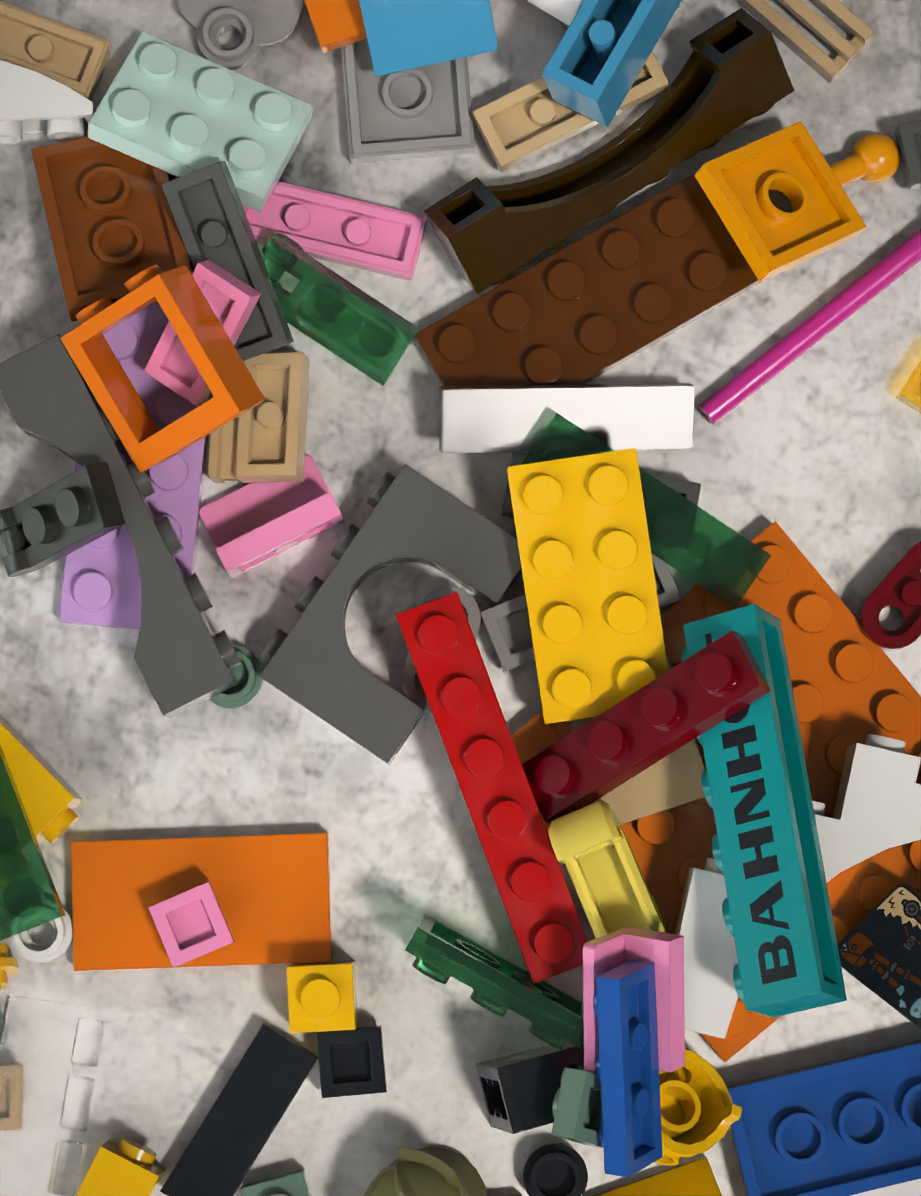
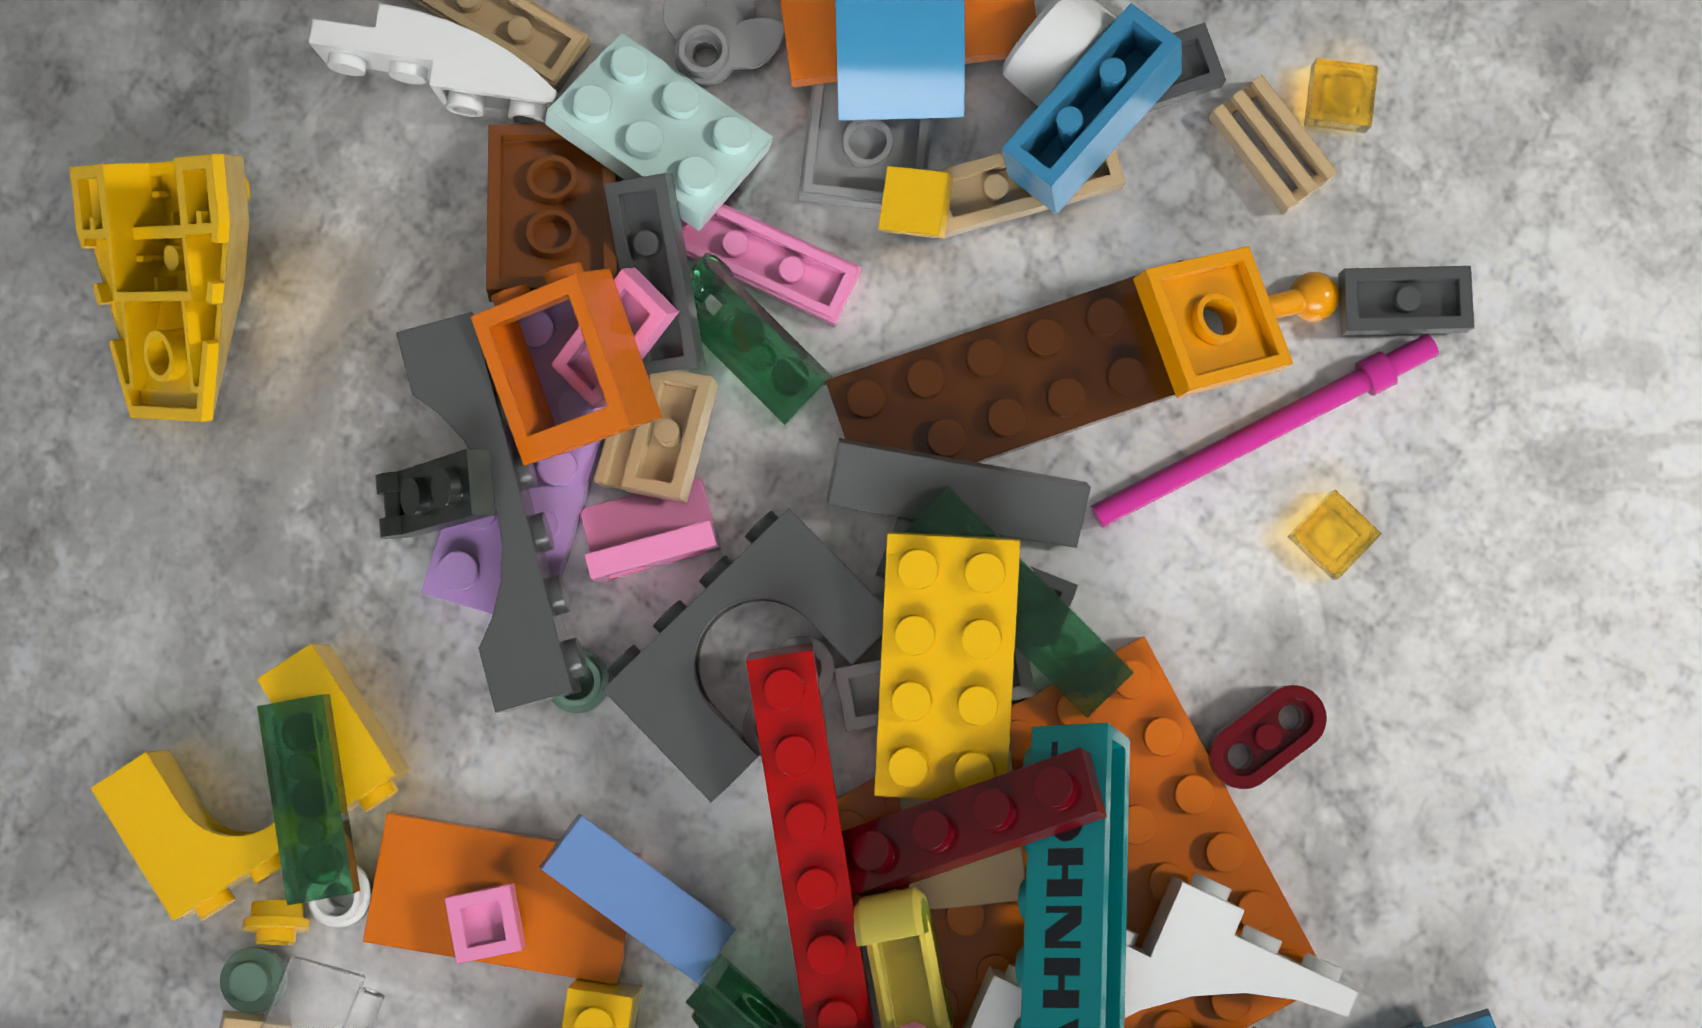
camera: 15 degrees right, 0 degrees up
dark brown arch [424,8,795,294] -> none
none -> medium blue tile [539,813,736,983]
none -> yellow tile [878,166,954,239]

